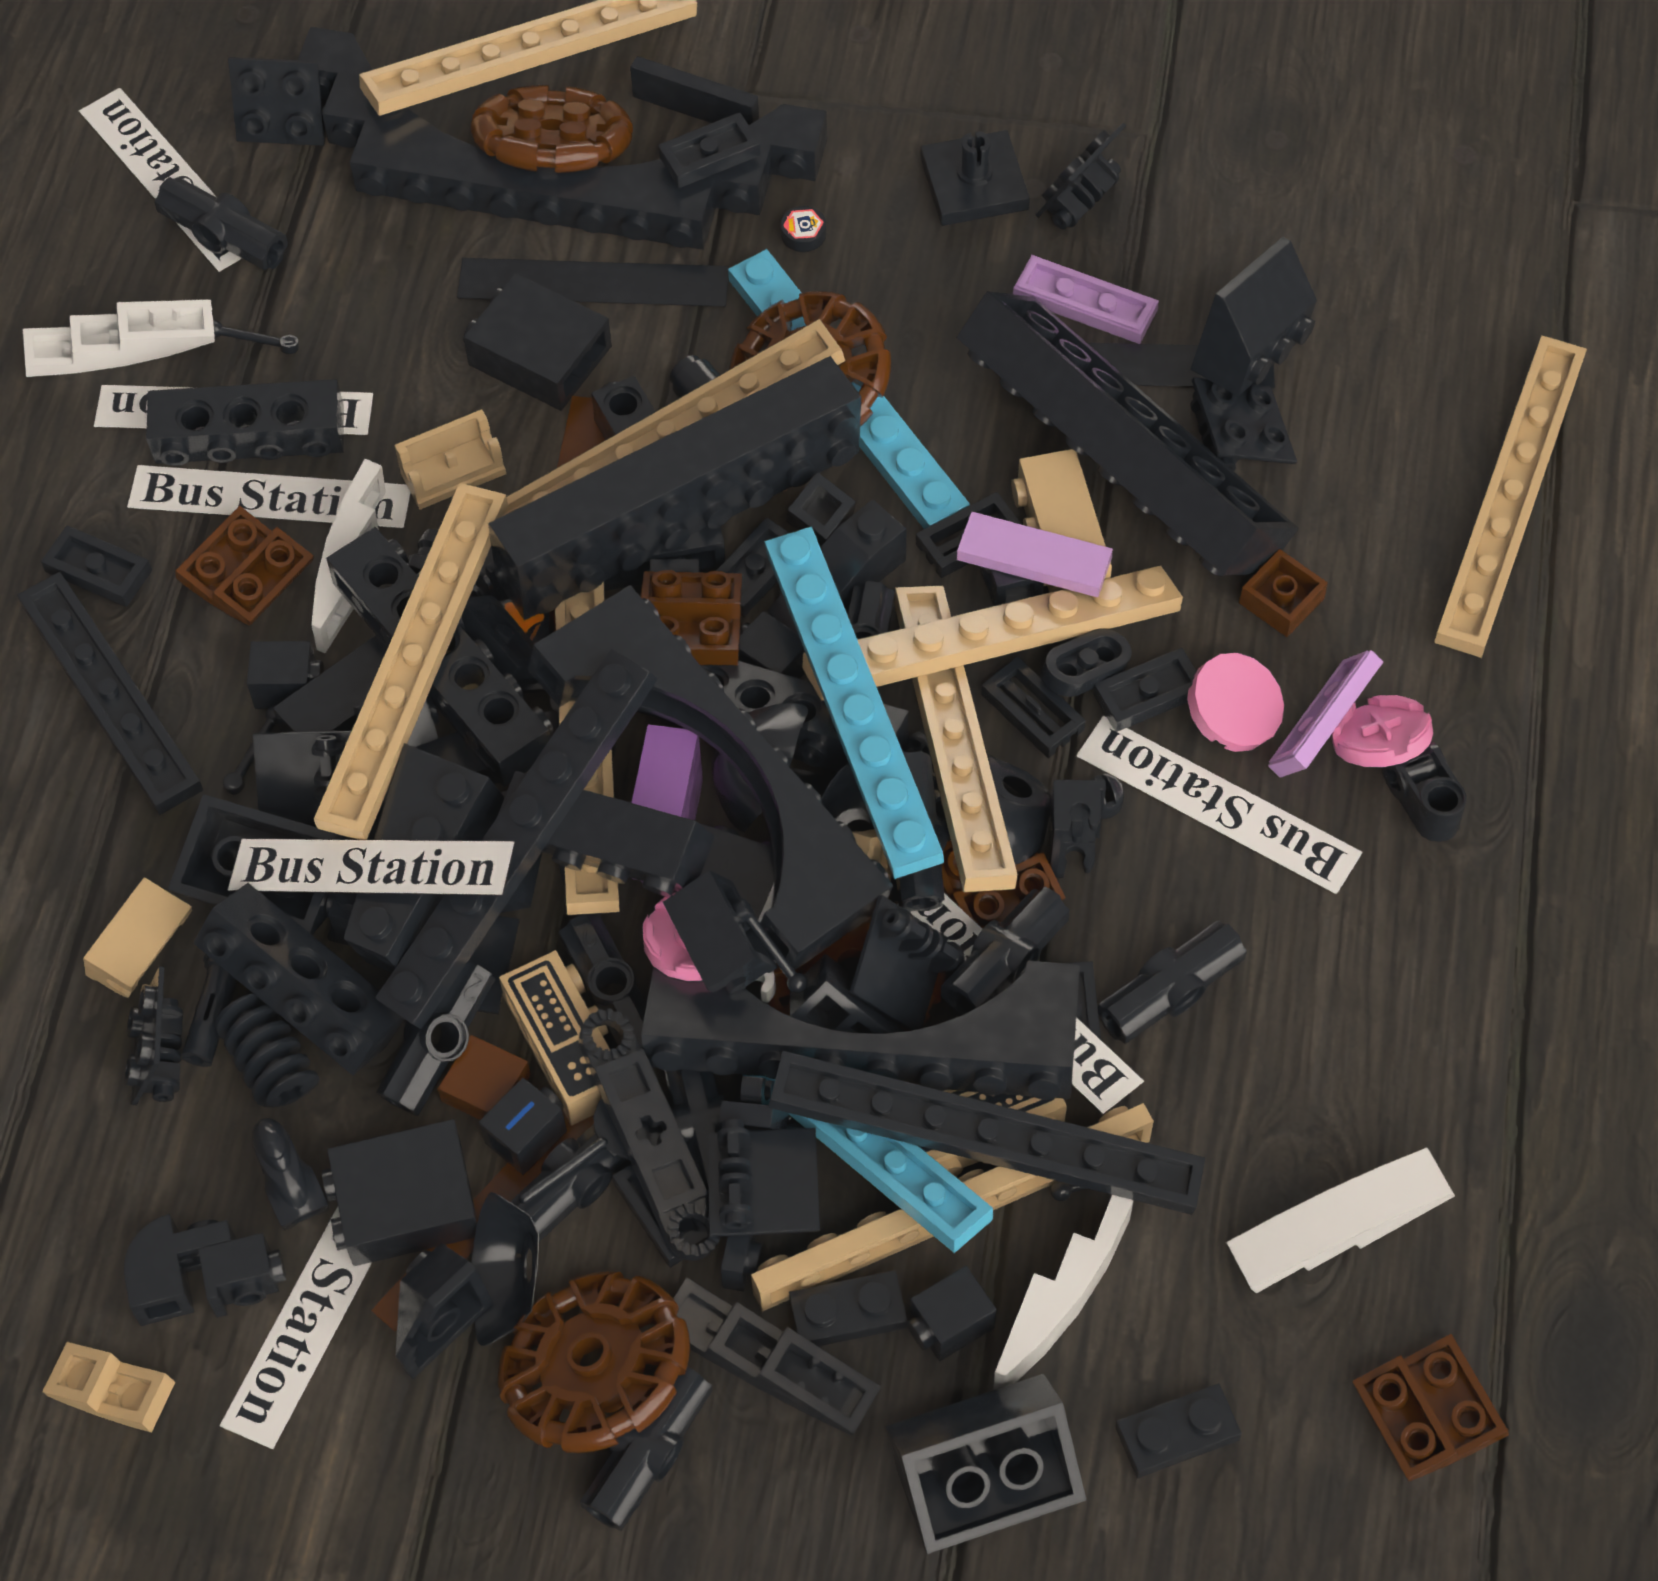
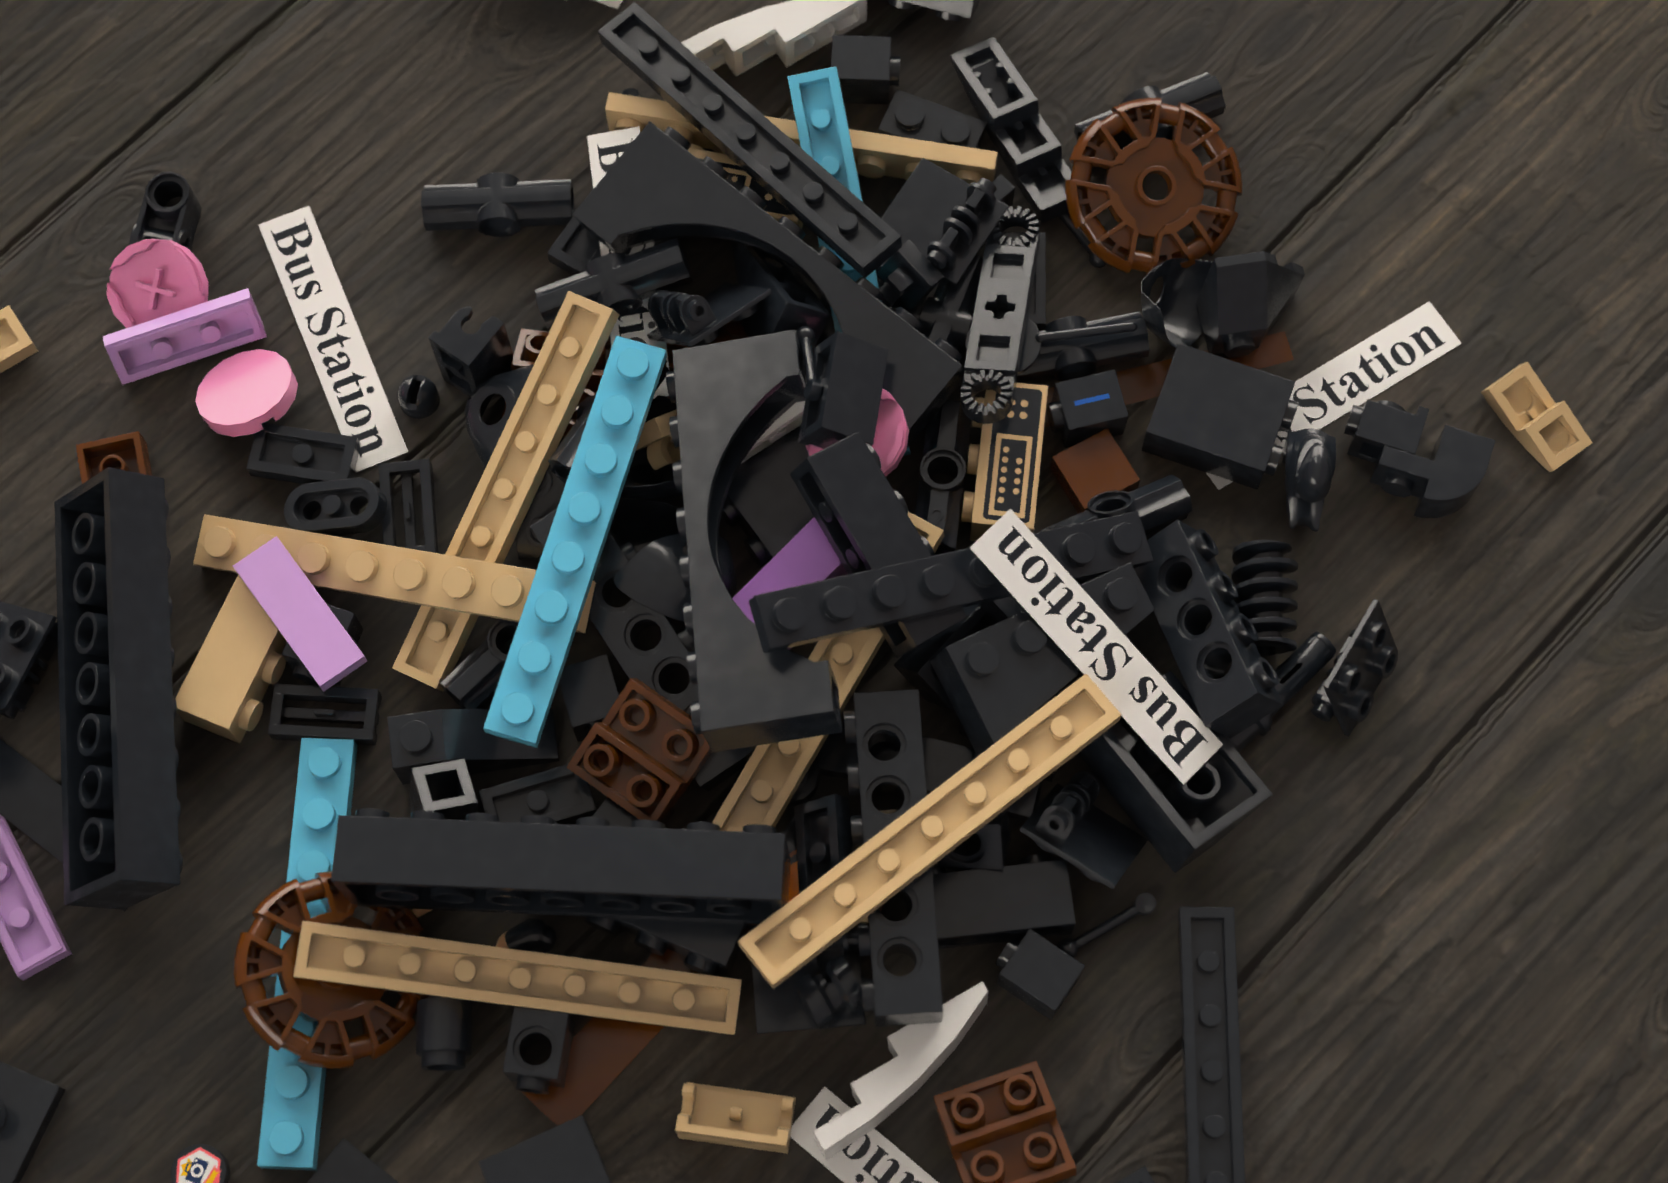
camera: 145 degrees left, 10 degrees up
tan hinge [83,877,192,998] -> none

